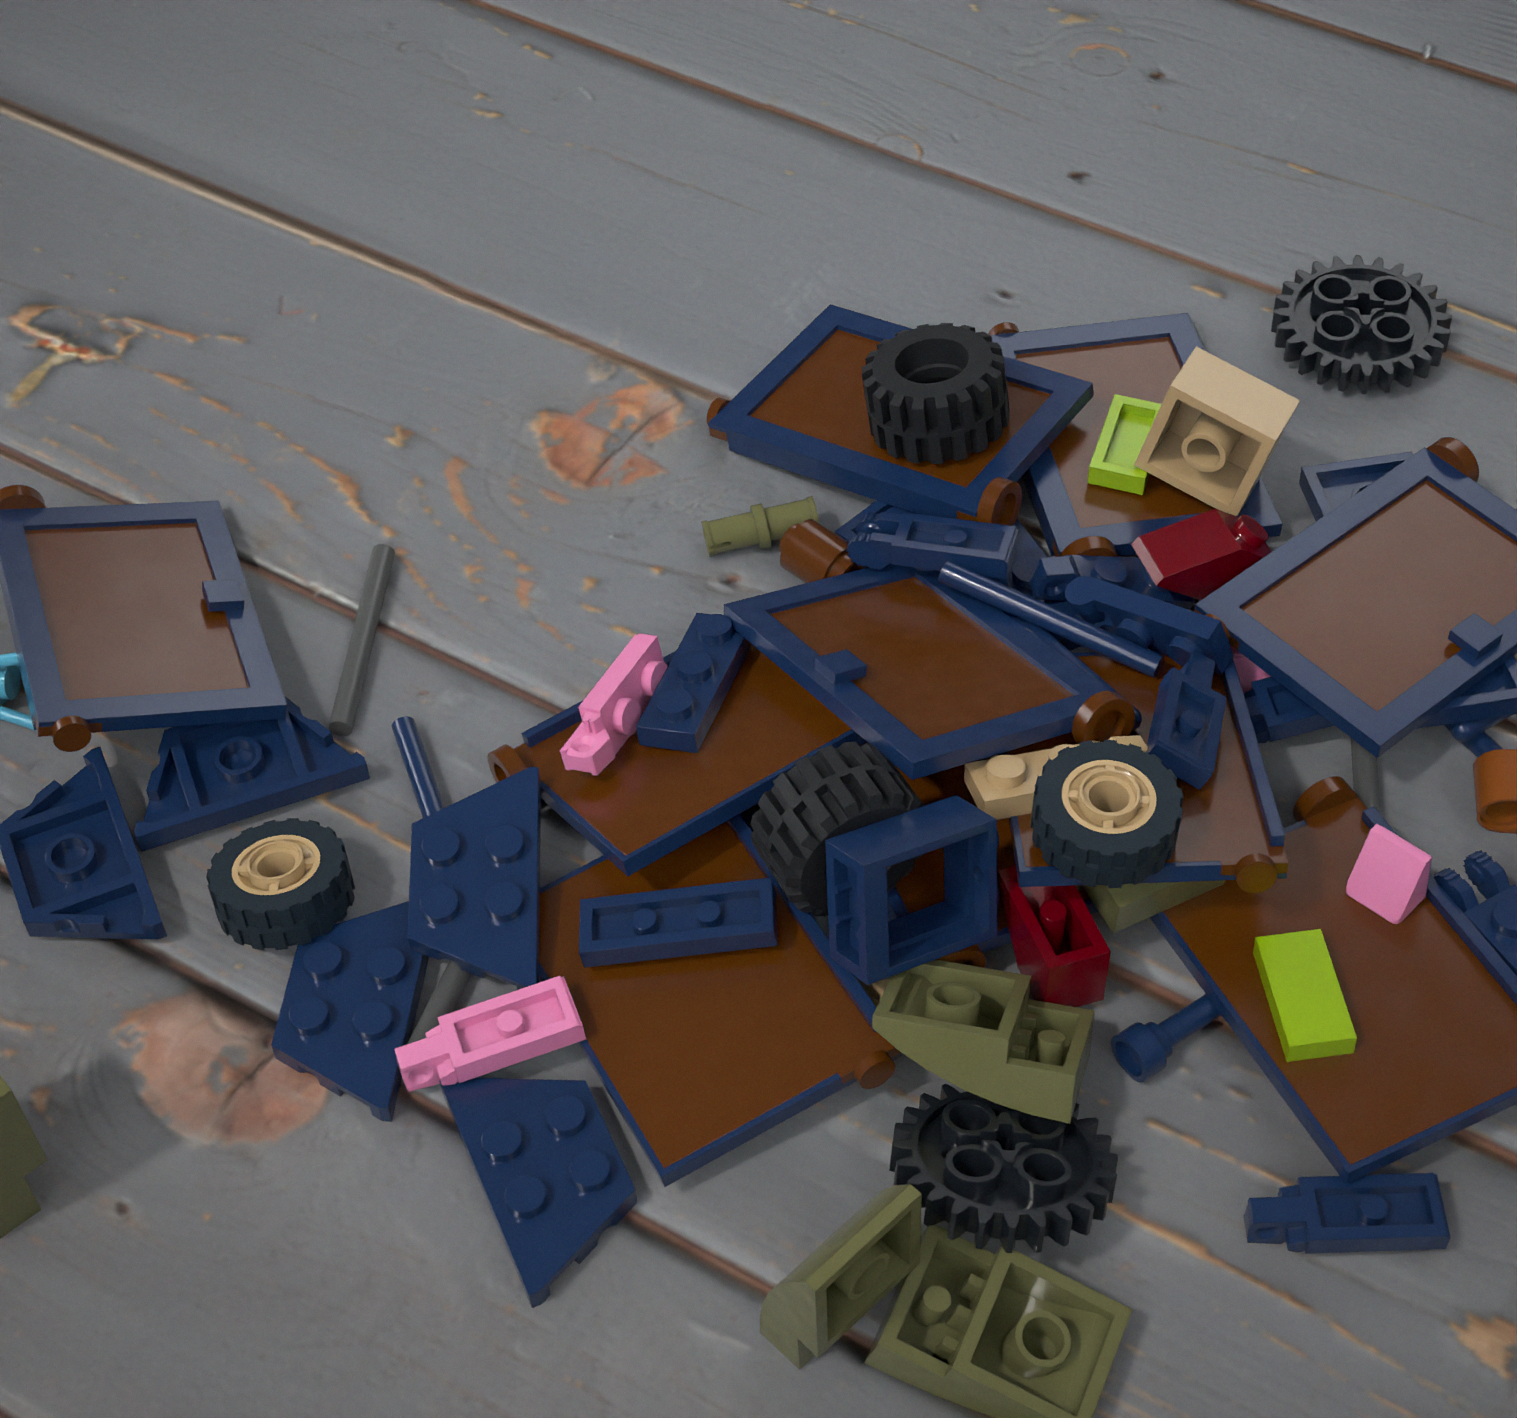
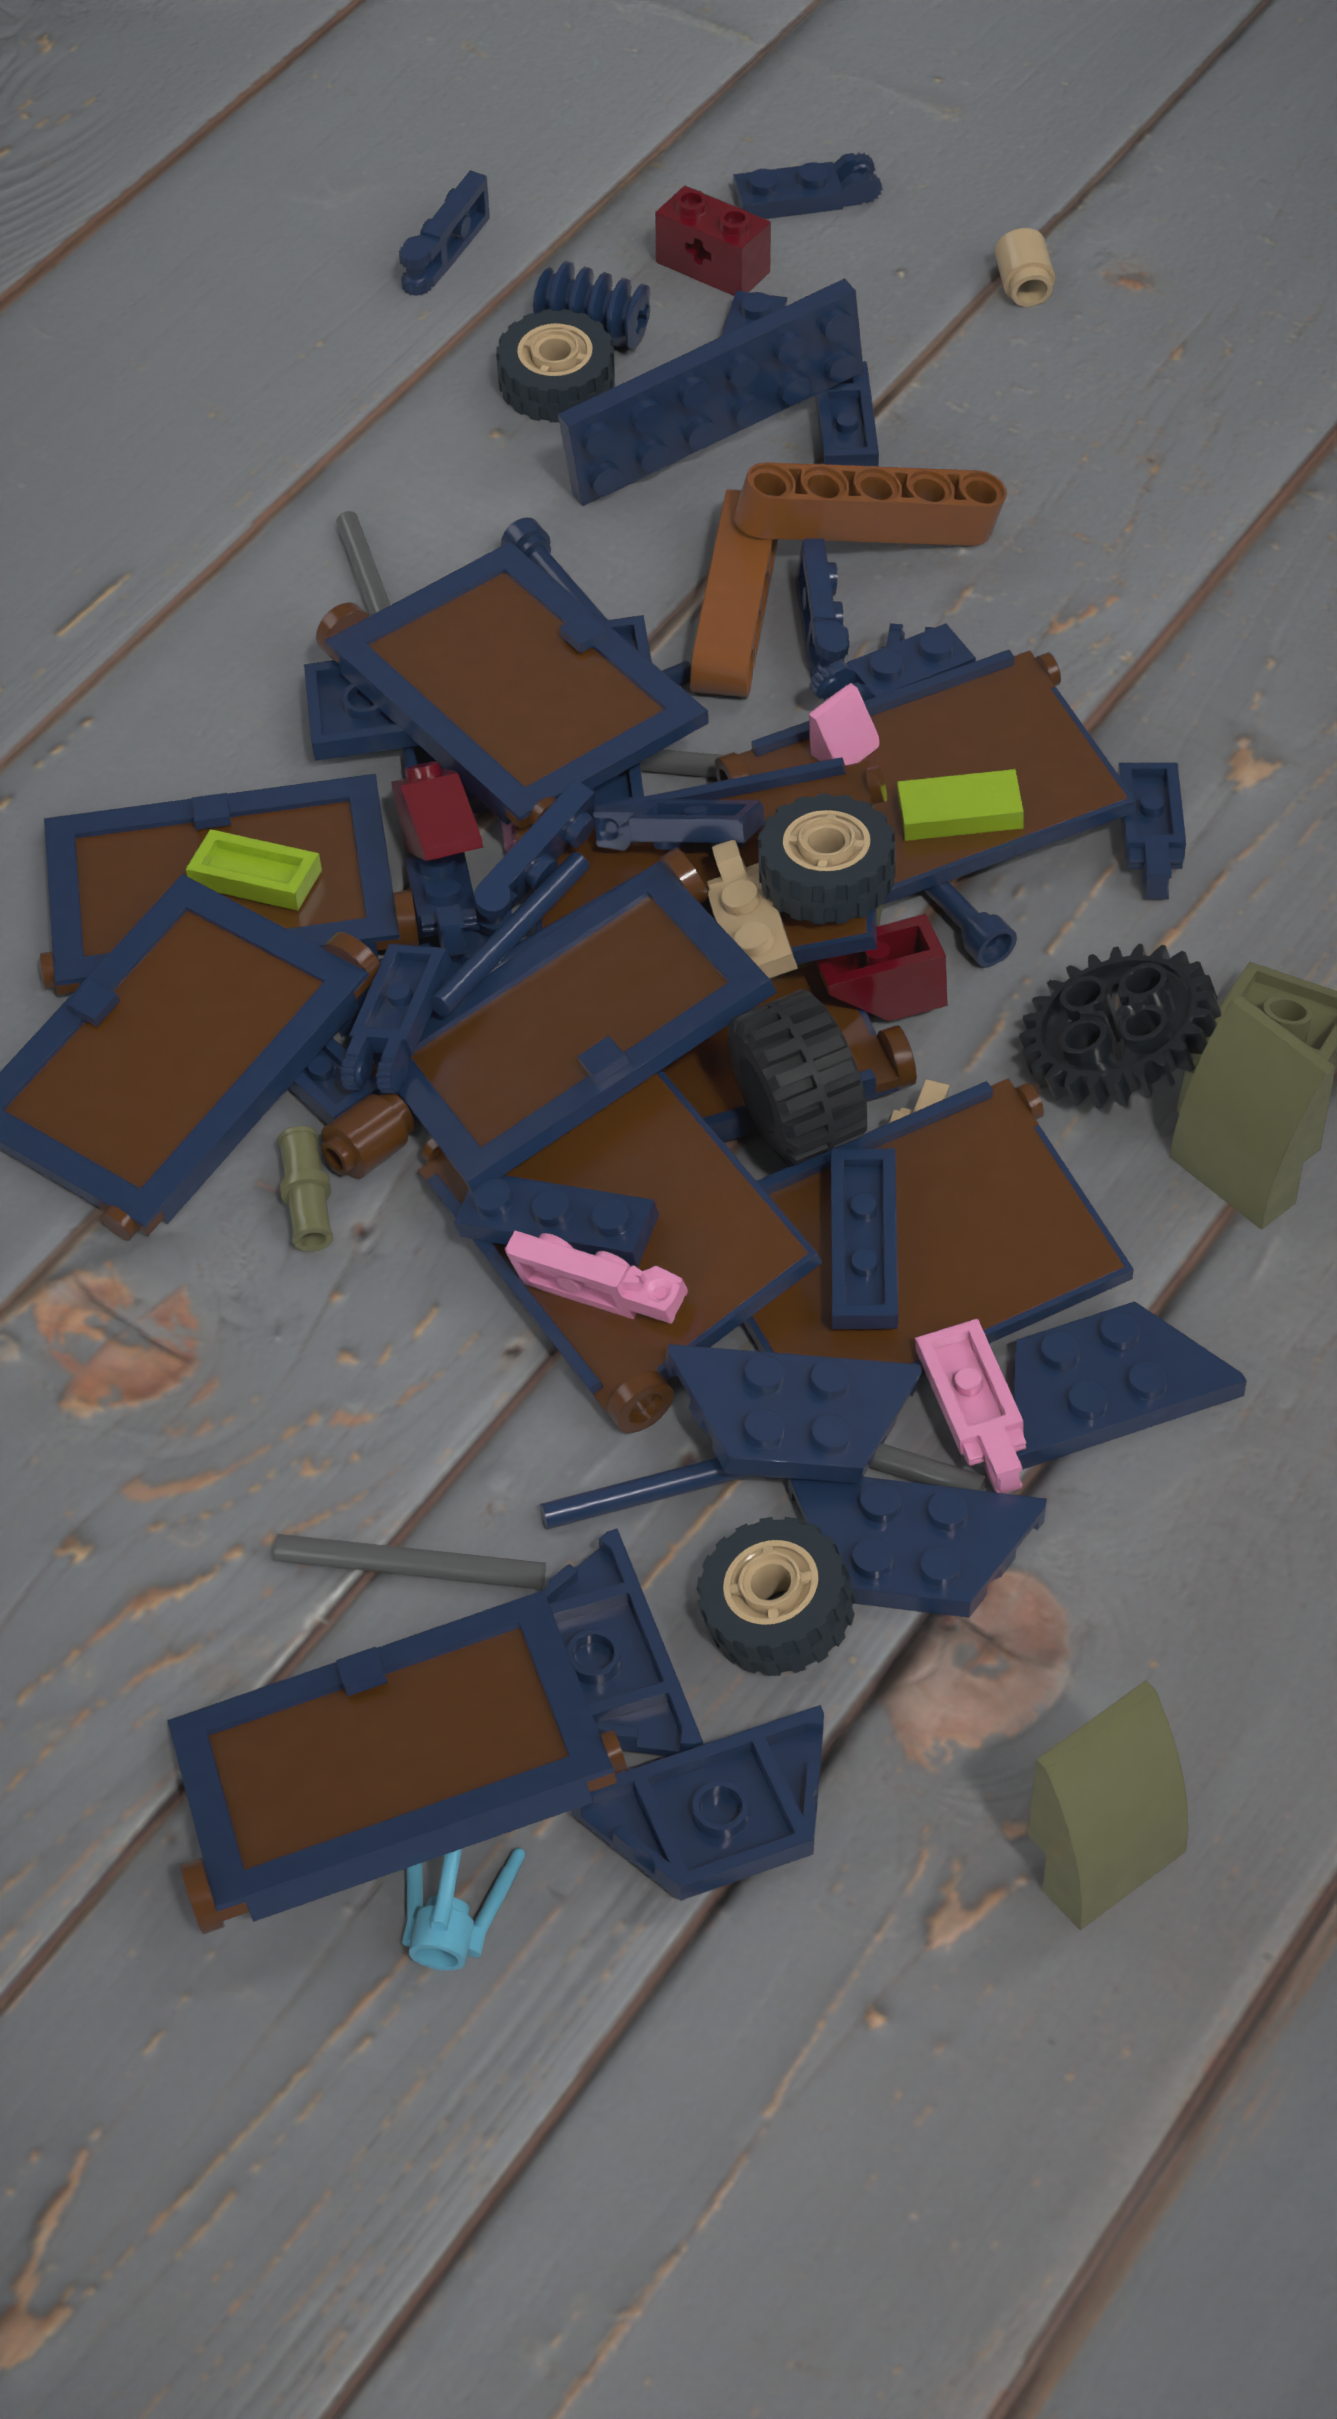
camera: 90 degrees left, 0 degrees up
dark blue window [825,795,1000,985] -> none
black tyre [862,323,1010,464] -> none
olive slope [872,960,1095,1124] -> none
tan brick [1134,346,1300,516] -> none
black gear [1271,255,1452,394] -> none

